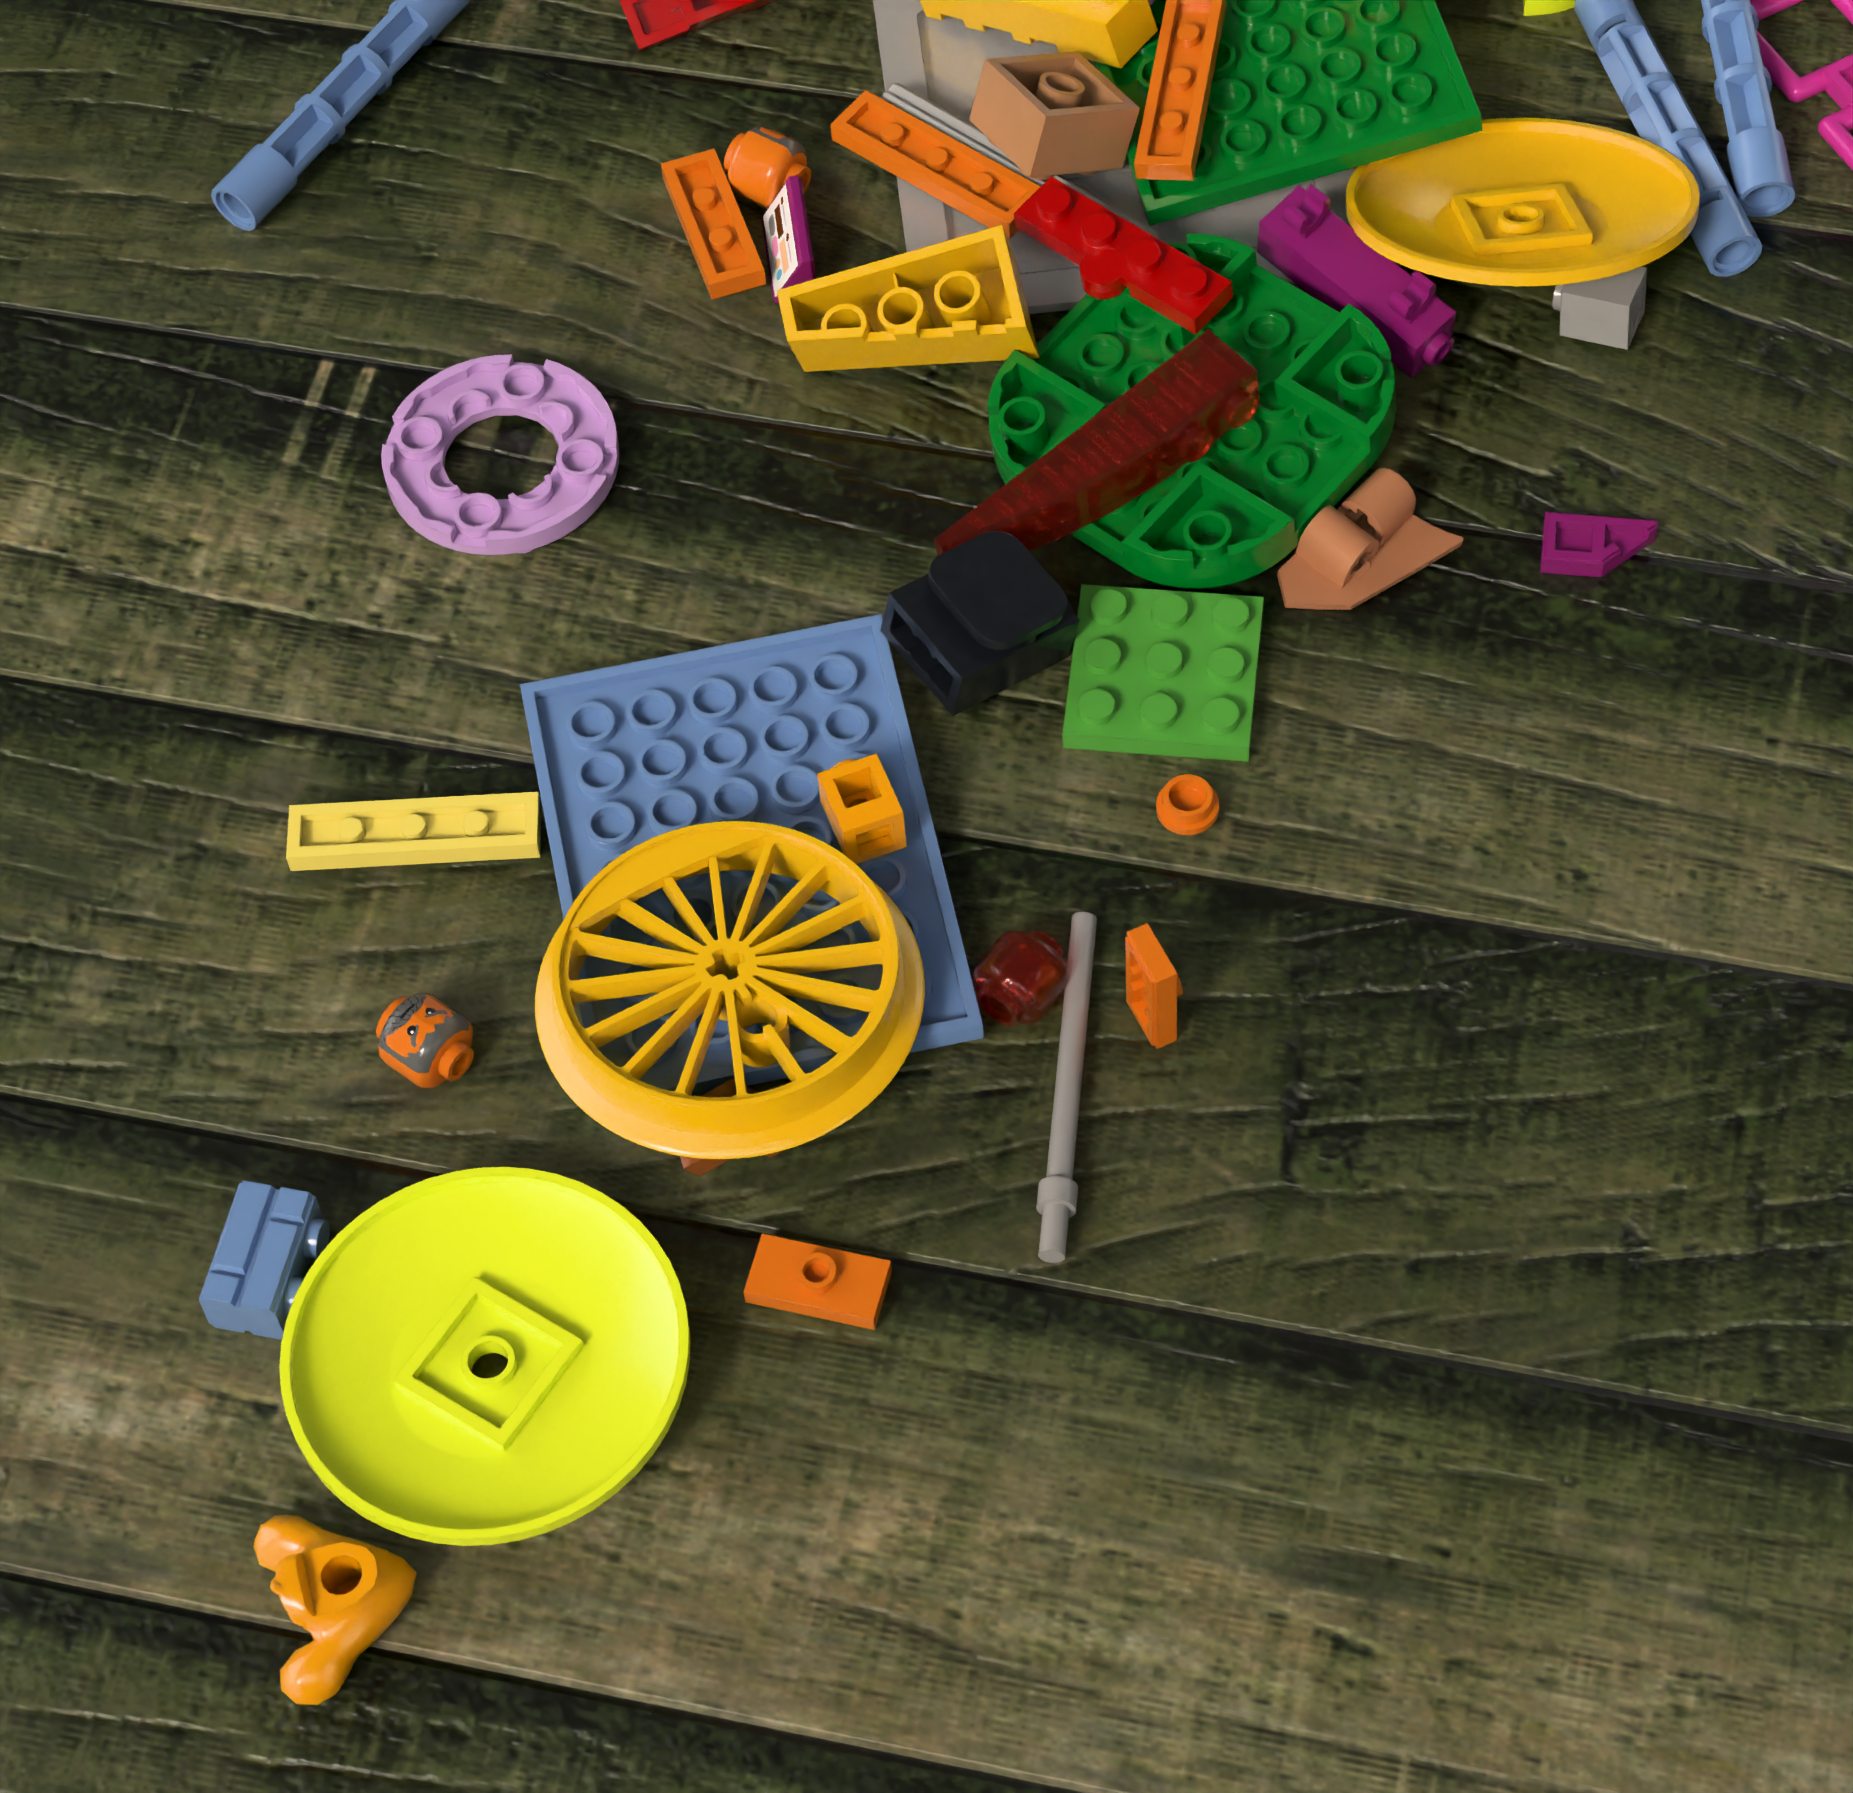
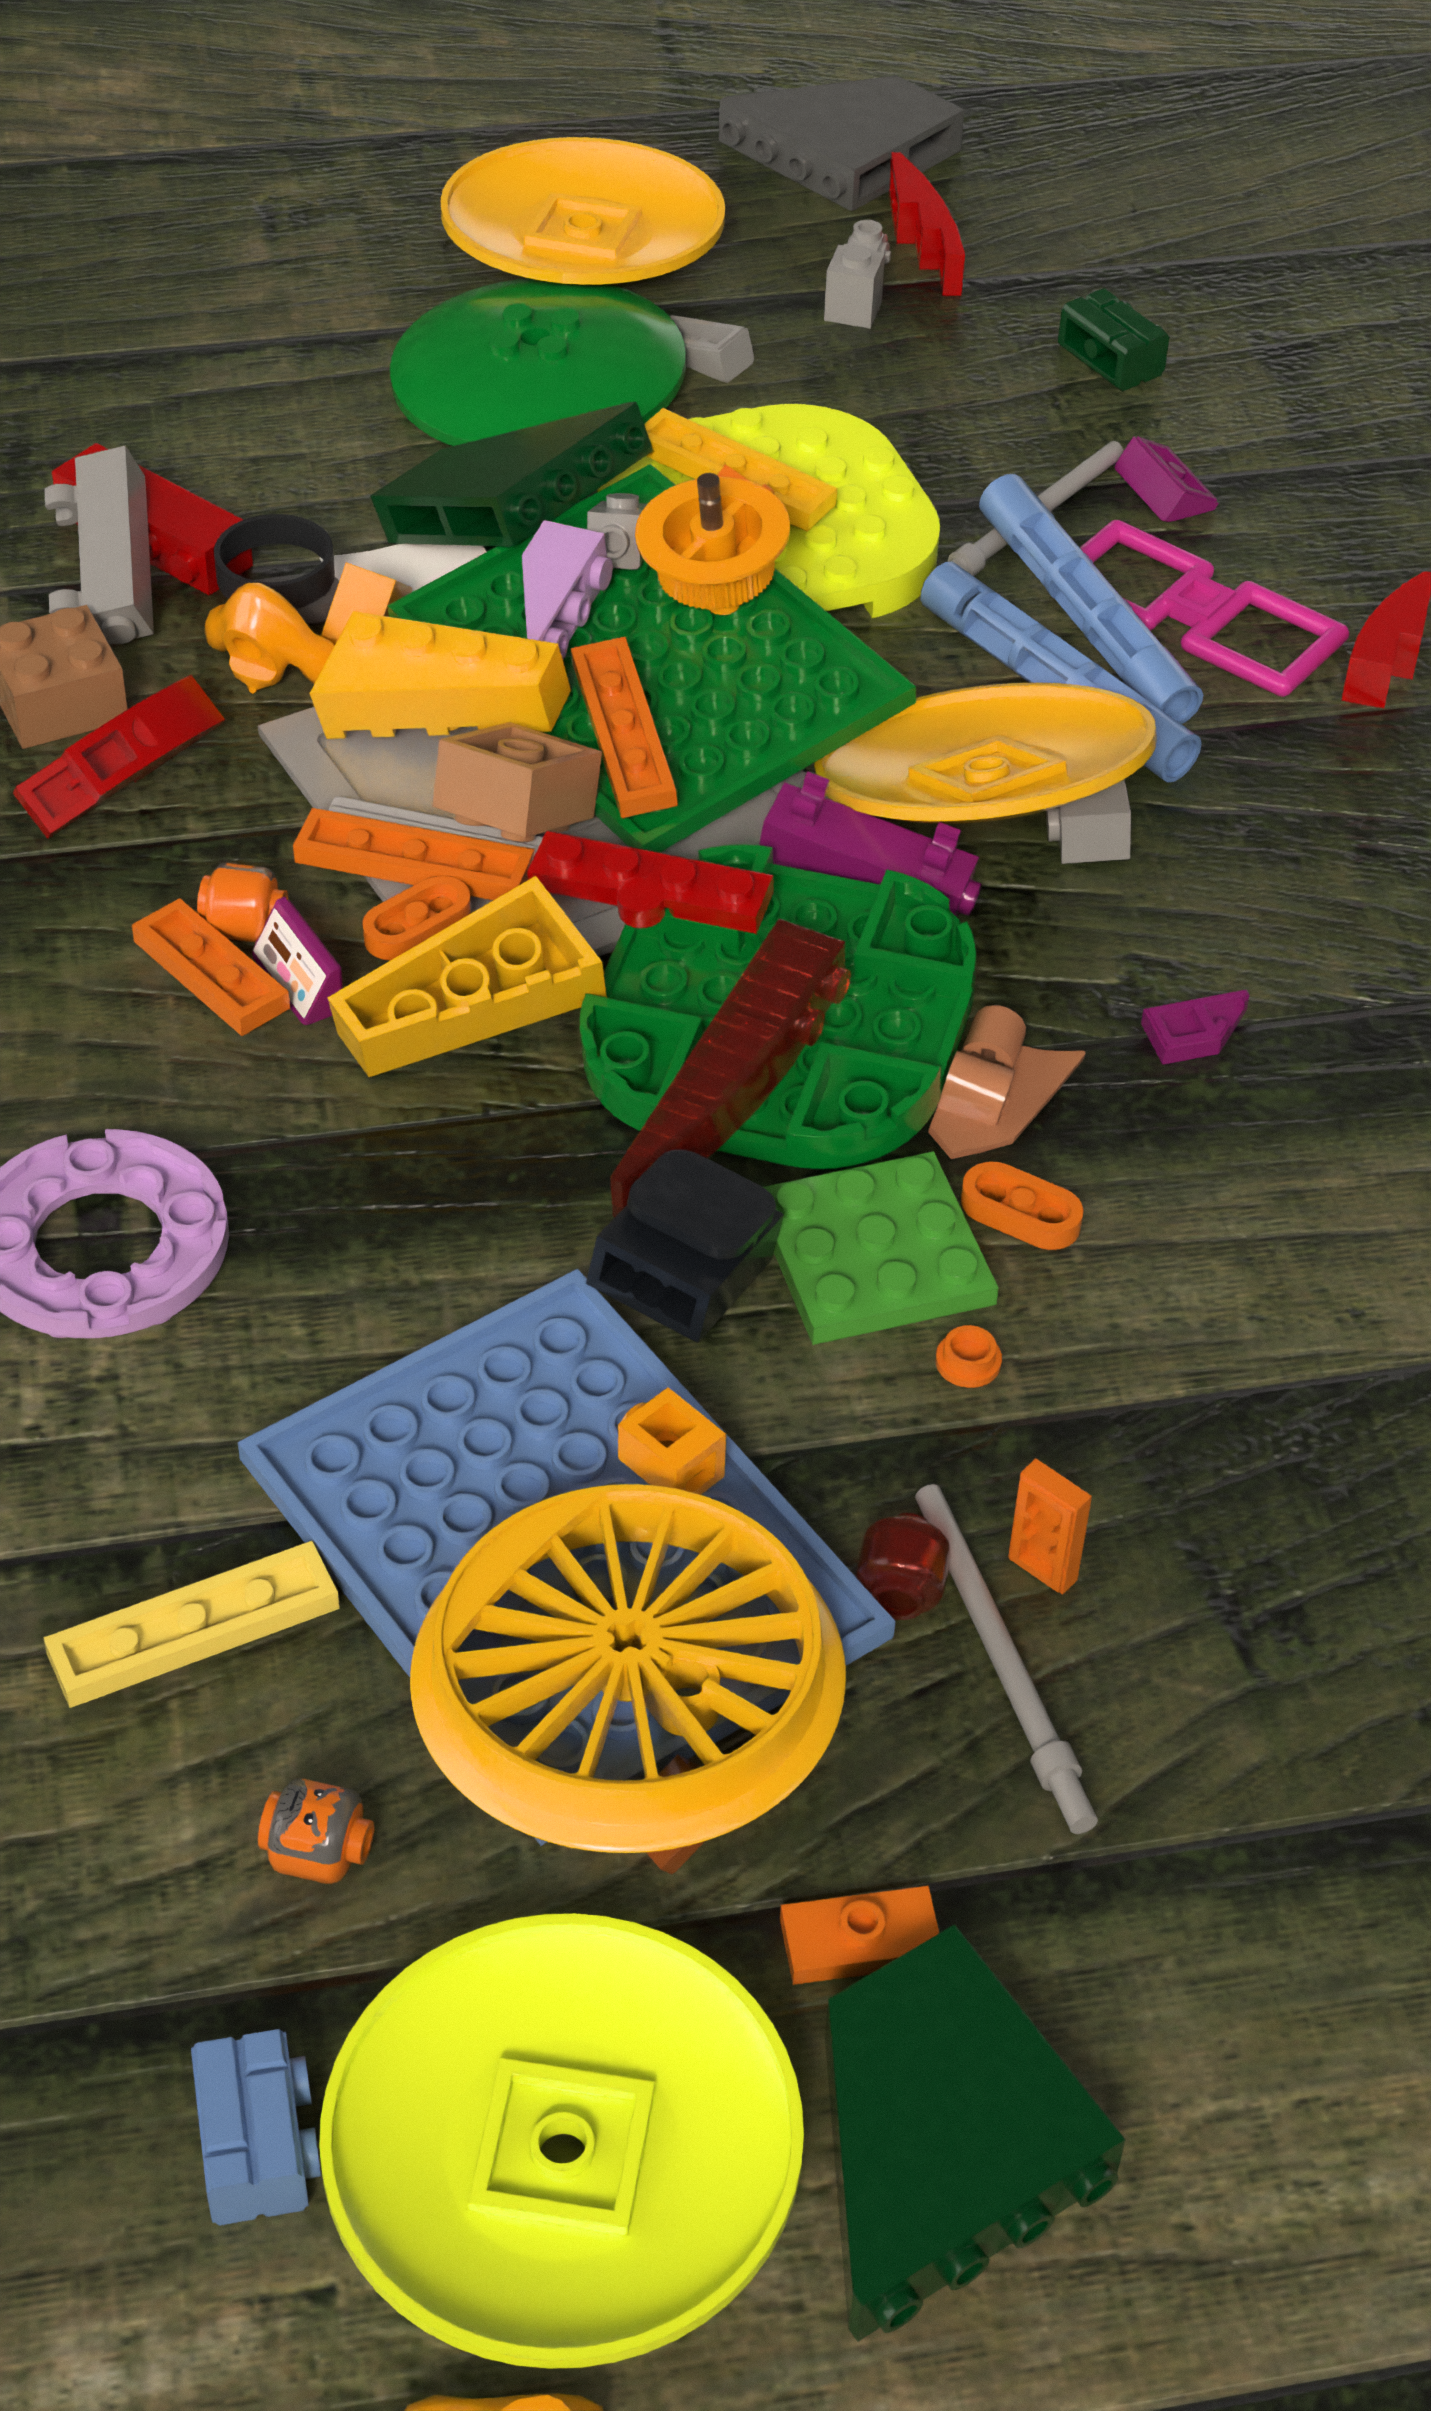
camera: 30 degrees left, 10 degrees down
none -> orange plate [363,876,471,961]
none -> dark green slope [825,1924,1126,2342]
none -> orange plate [961,1162,1083,1250]

